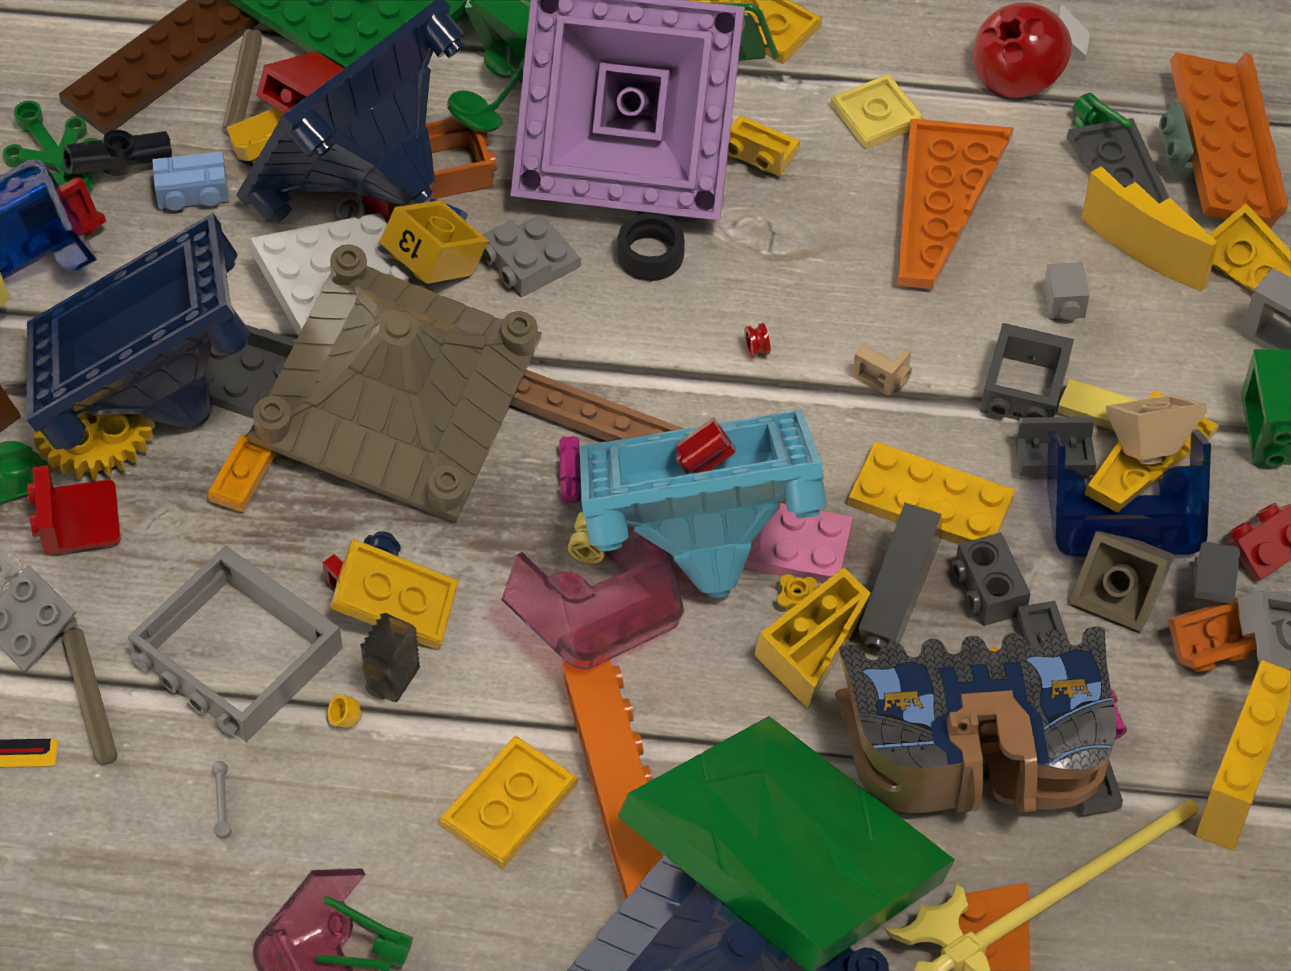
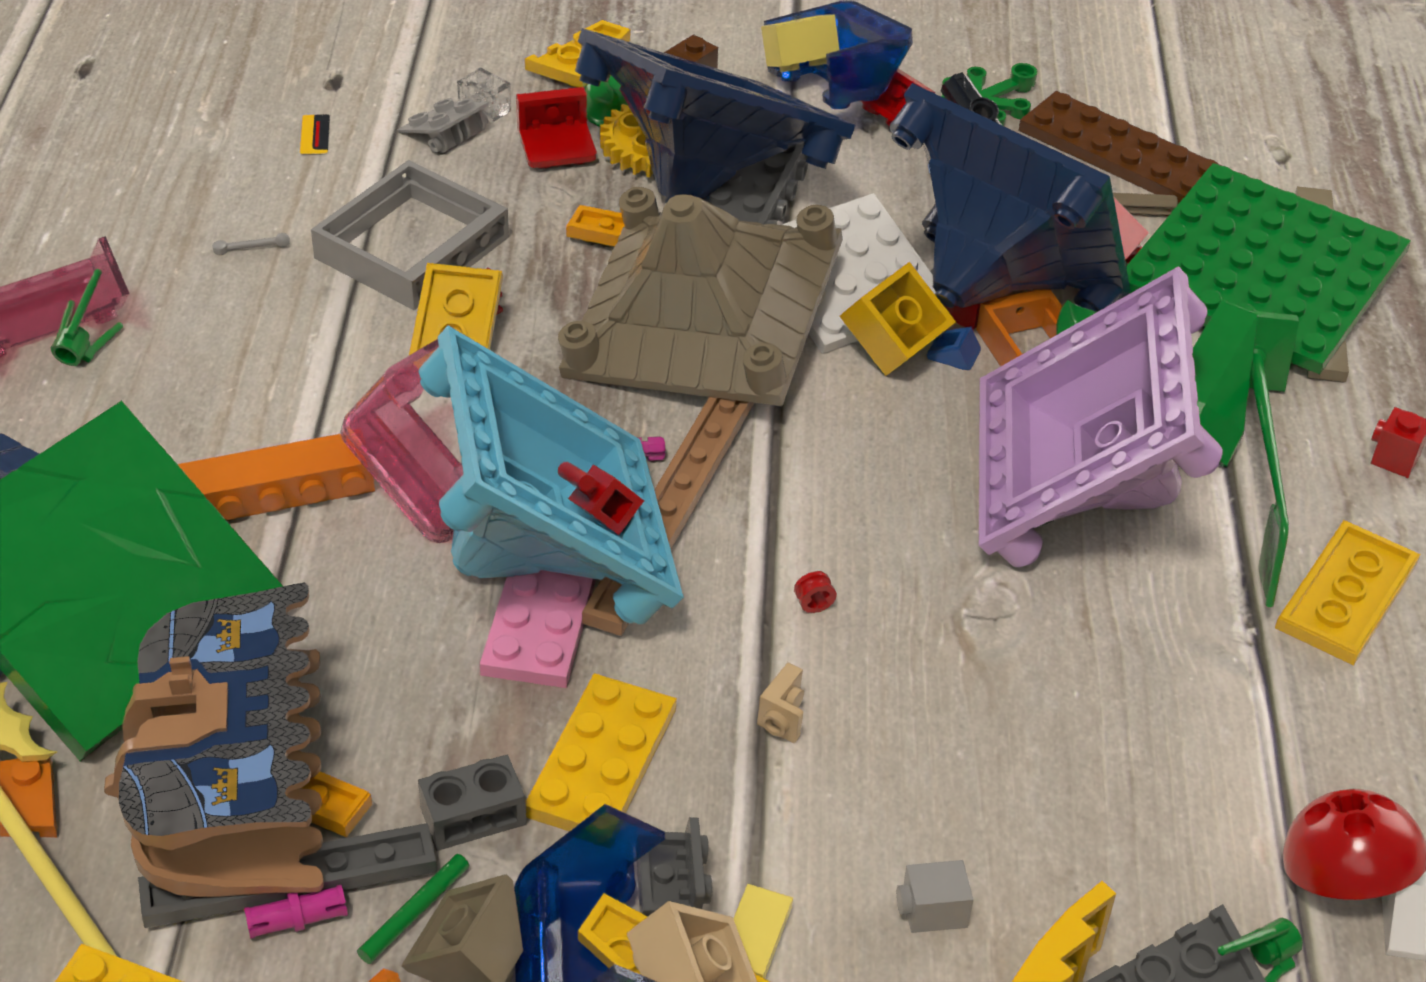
camera: 85 degrees right, 10 degrees down
dark tan axle [62,628,118,765] -> none
yellow hinge [327,694,362,728] -> none
clear smoke brick [360,613,421,703] -> none
dark blue plate [364,531,401,556] -> none
yellow tile [439,735,578,869] -> none
light grey plate [482,213,581,298] -> none
black tyre [617,213,685,281] -> none
yellow bracket [728,115,800,176] -> none
yellow wedge [754,567,871,709] -> none
yellow plate [777,574,818,610] -> none
light yellow tile [830,74,924,150] -> none
dark grey slope [859,502,942,652] -> none
orange wing [897,119,1014,289] -> none
dark grey window [980,323,1074,420] -> none
none -> green bar [357,854,469,964]

